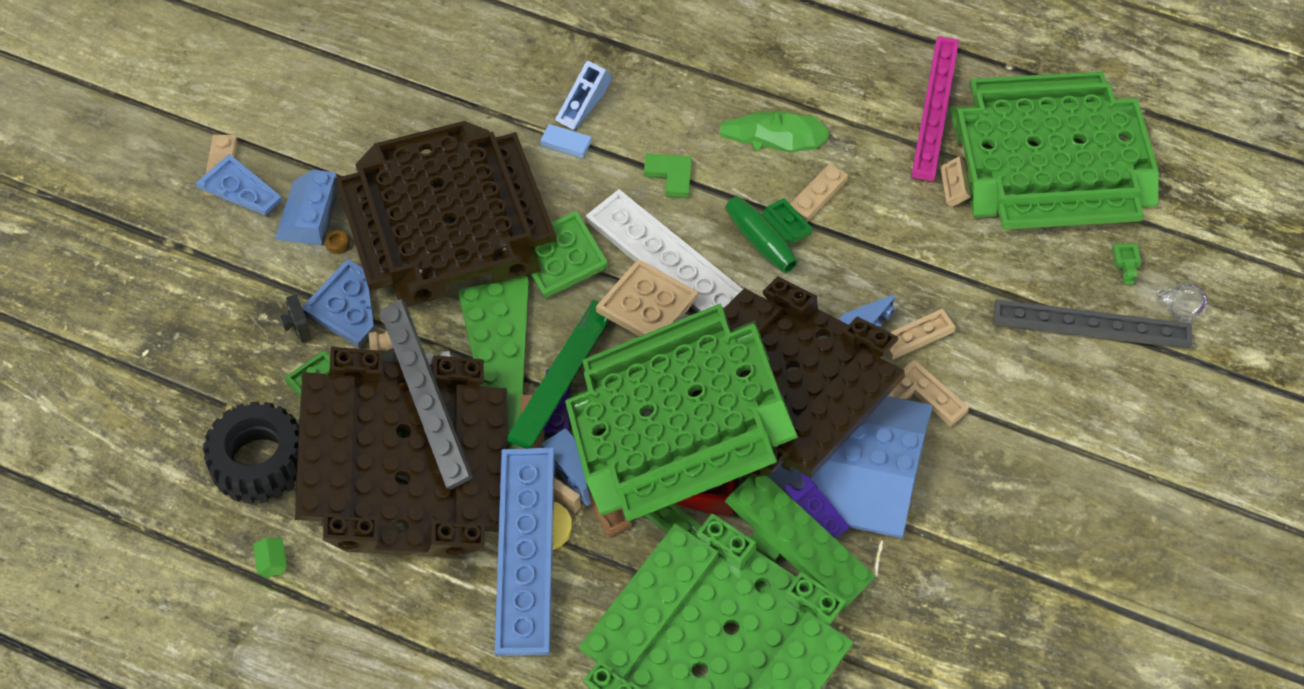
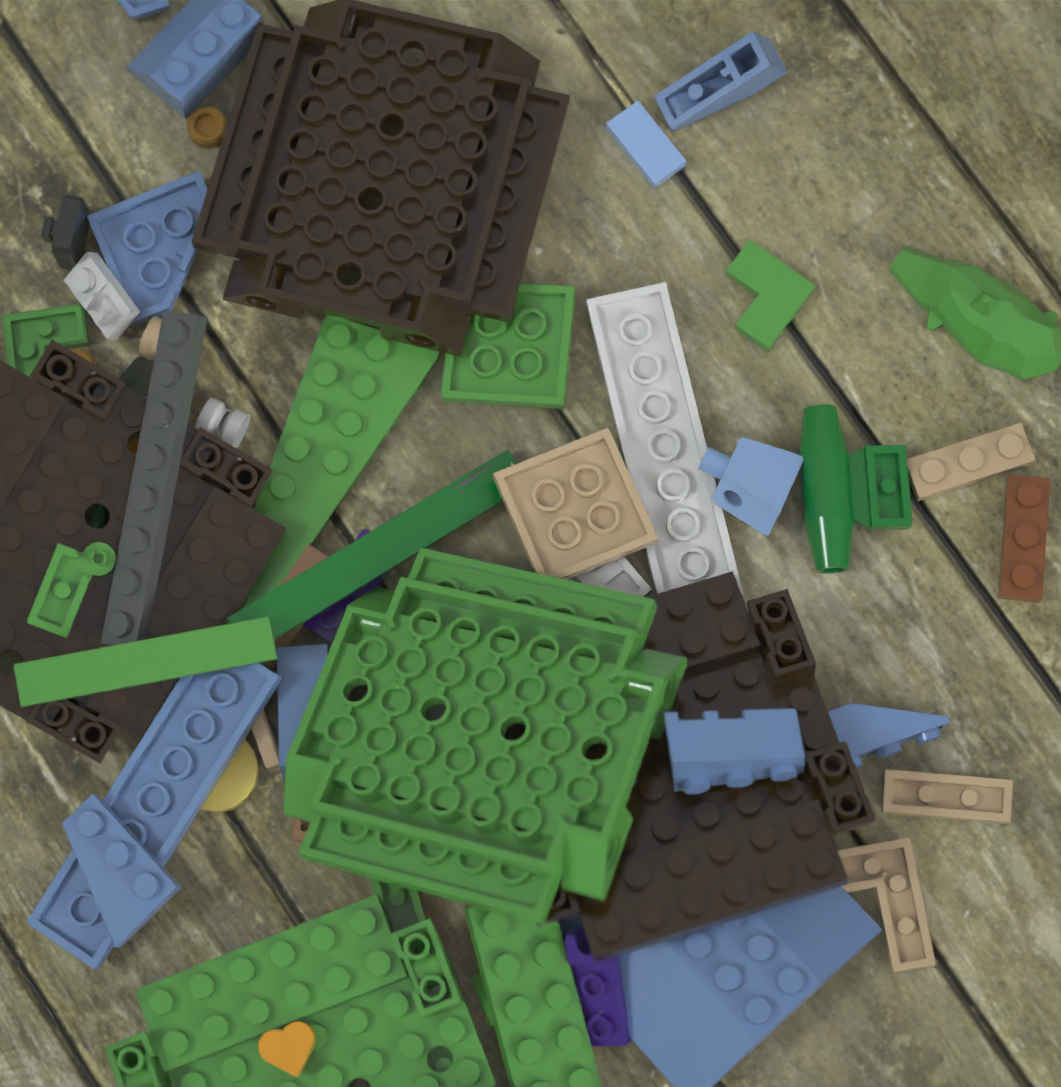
camera: 35 degrees right, 20 degrees up
none -> bright green tile [13,616,278,707]
none -> bright green hinge [26,542,116,639]
none -> medium blue wing [62,793,182,948]
none -> white plate [64,252,140,340]
none -> light orange tile [258,1022,316,1077]
none -> medium blue wedge [664,709,805,794]
none -> light blue torso [698,438,803,536]
none -> dark orange plate [998,474,1050,603]

